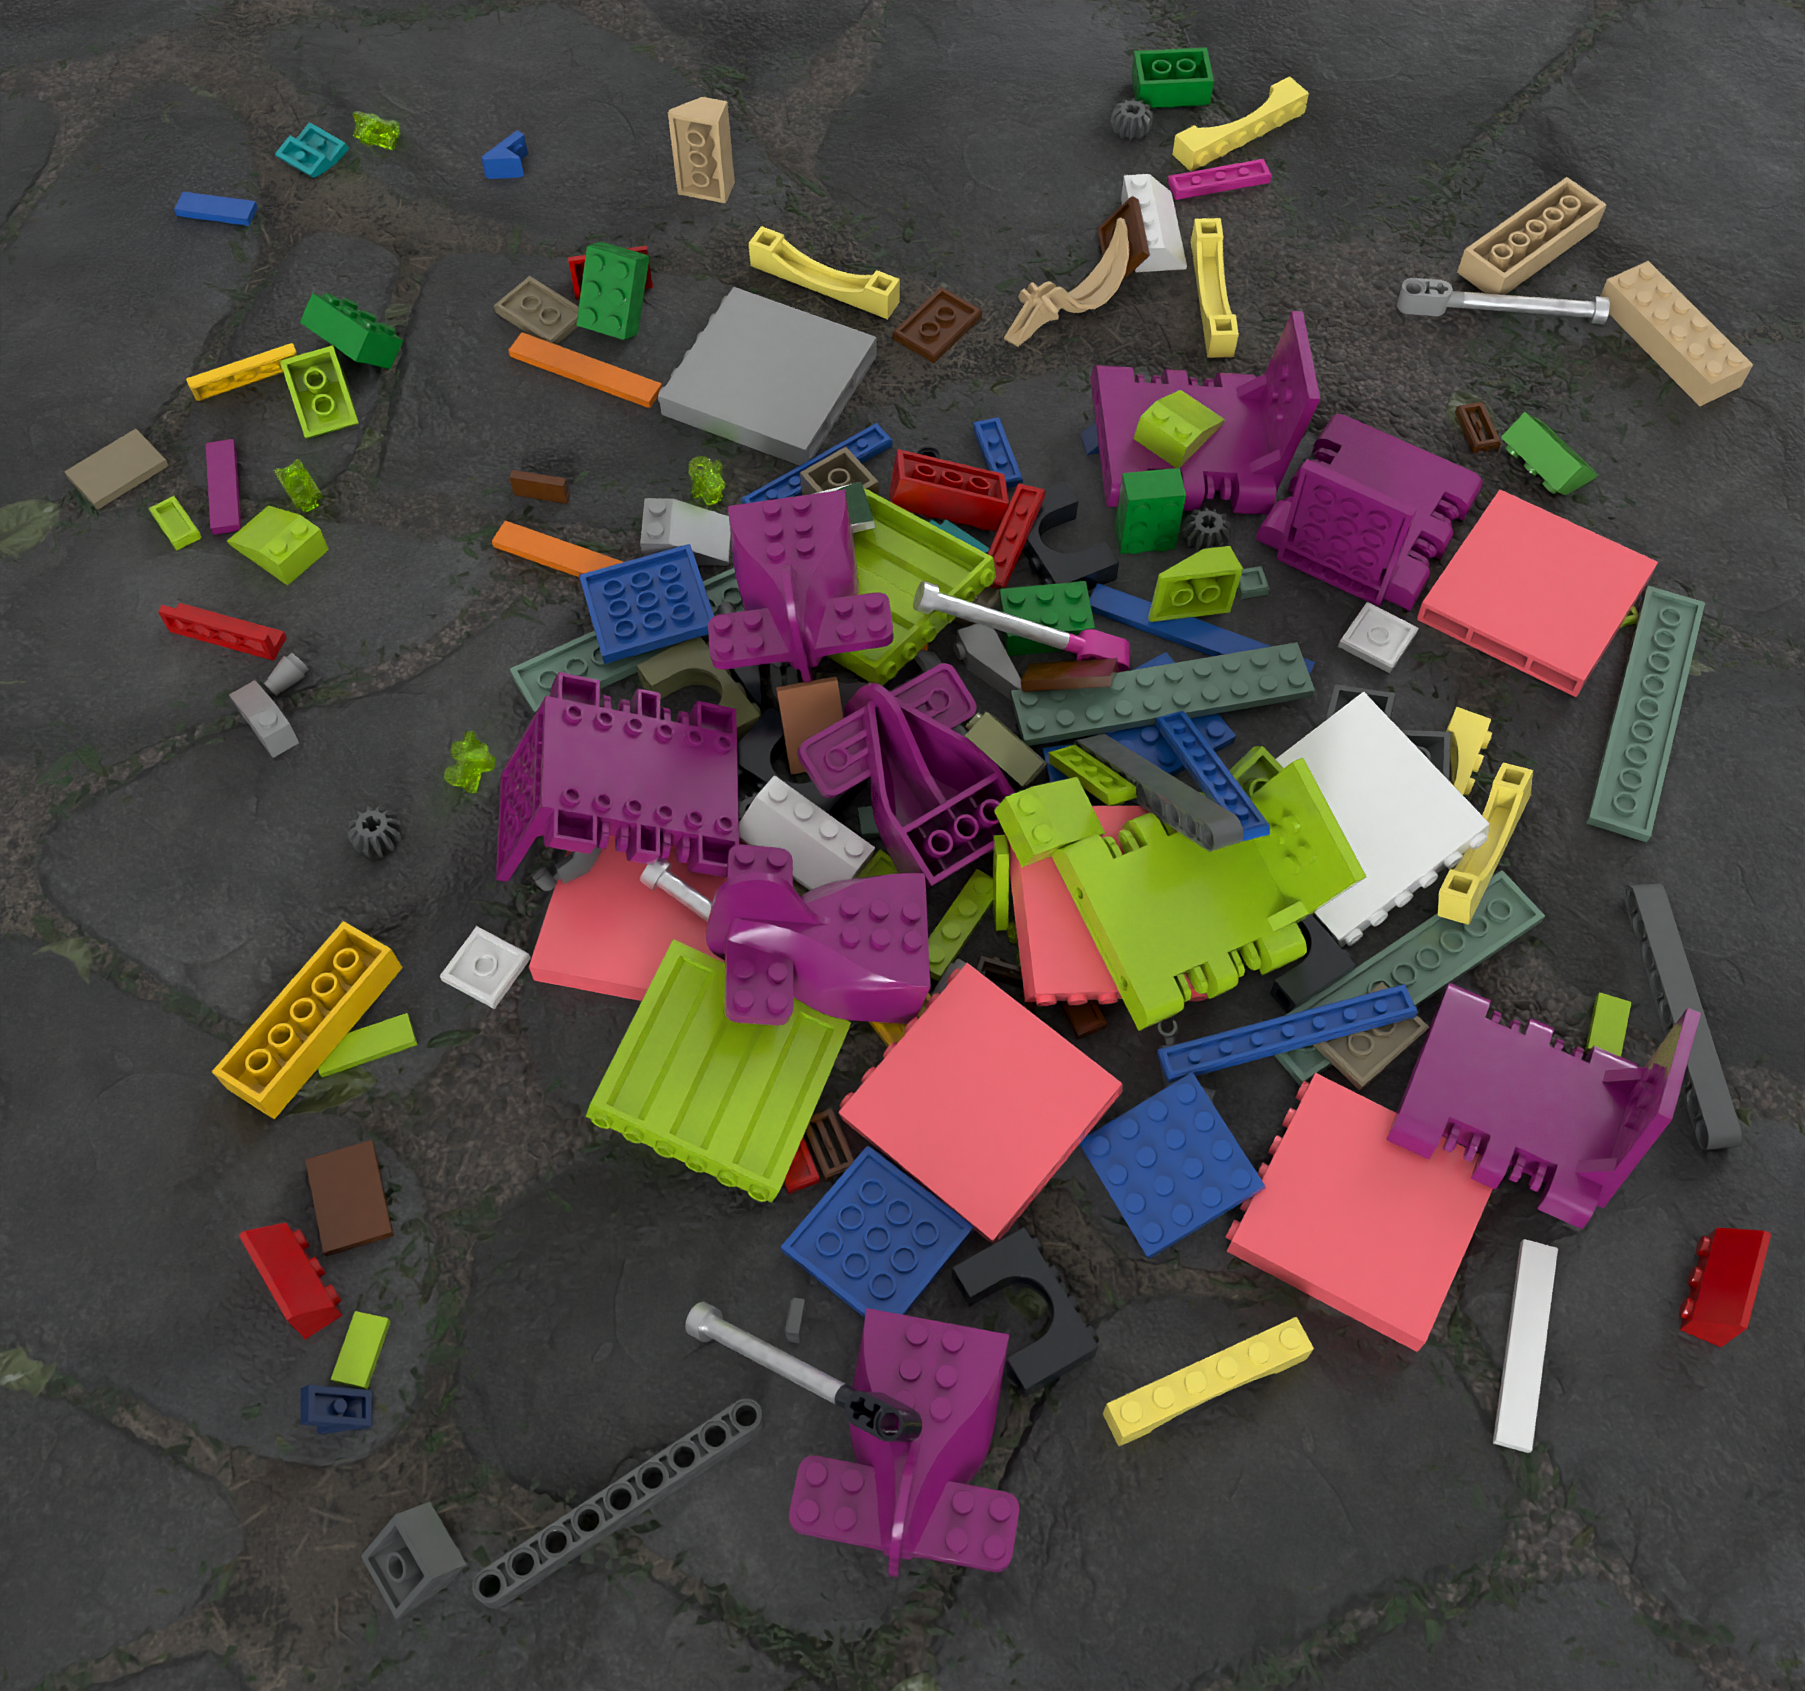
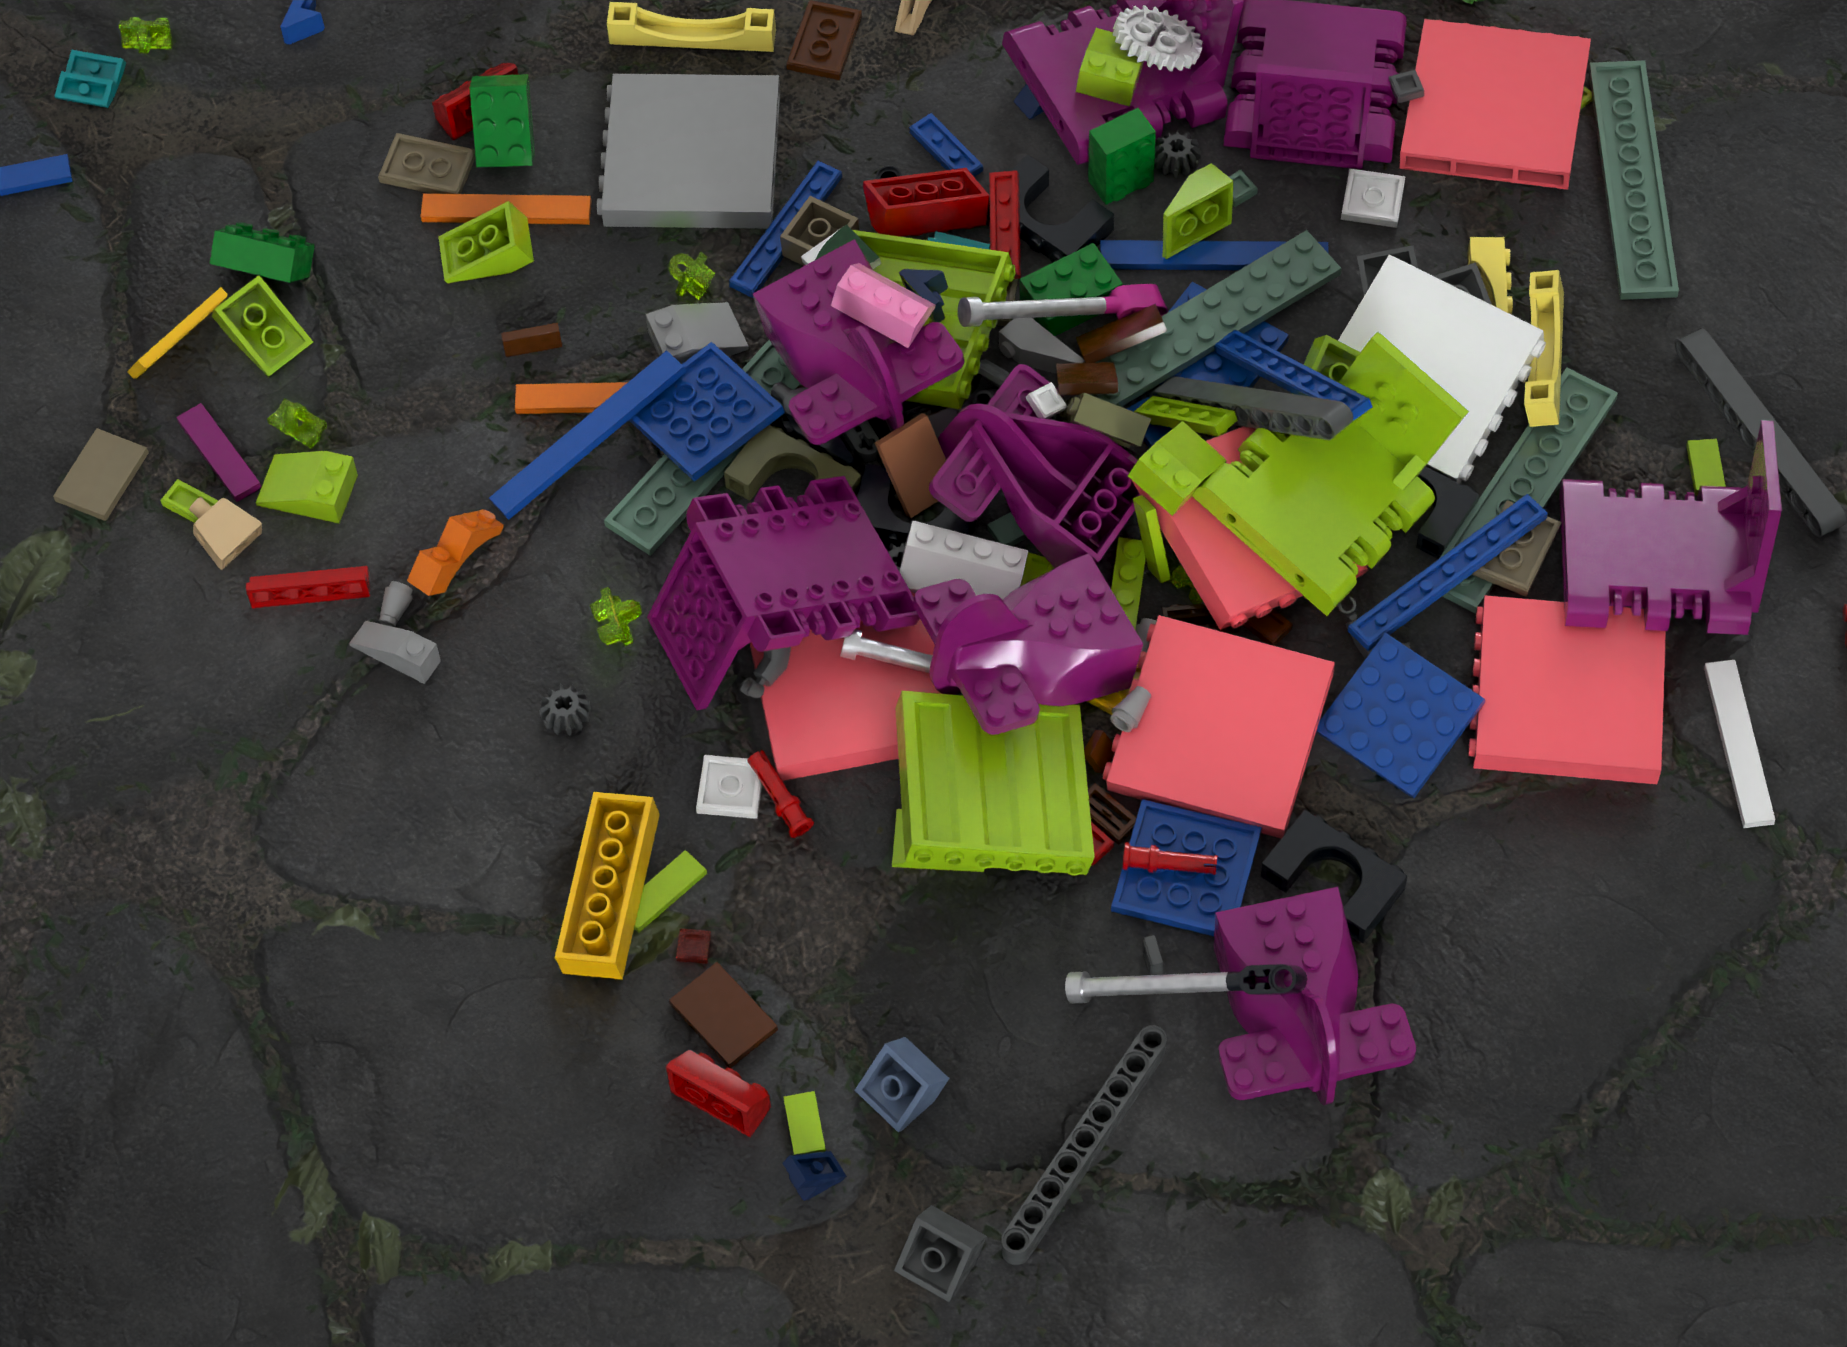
camera: 20 degrees left, 0 degrees up
light yellow arch [1103,1316,1314,1447] -> none
none -> tan torso [189,497,262,570]
none -> orange arch [407,509,504,596]
none -> lime slope [438,201,534,283]
none -> blue tile [489,350,687,520]
none -> clear red tile [676,929,711,964]
none -> red pin [747,750,814,838]
none -> bright pink slope [831,263,936,348]
none -> sand blue slope [854,1037,950,1132]
none -> dark blue slope [899,269,948,322]
none -> white tile [1026,382,1068,419]
none -> reddish brown tile [1056,362,1118,395]
none -> reddish brown tile [1084,730,1115,773]
none -> light grey cone [1110,686,1151,732]
none -> white gear [1112,5,1203,71]
none -> red pin [1122,842,1218,875]
none -> dark grey tile [1388,69,1424,104]

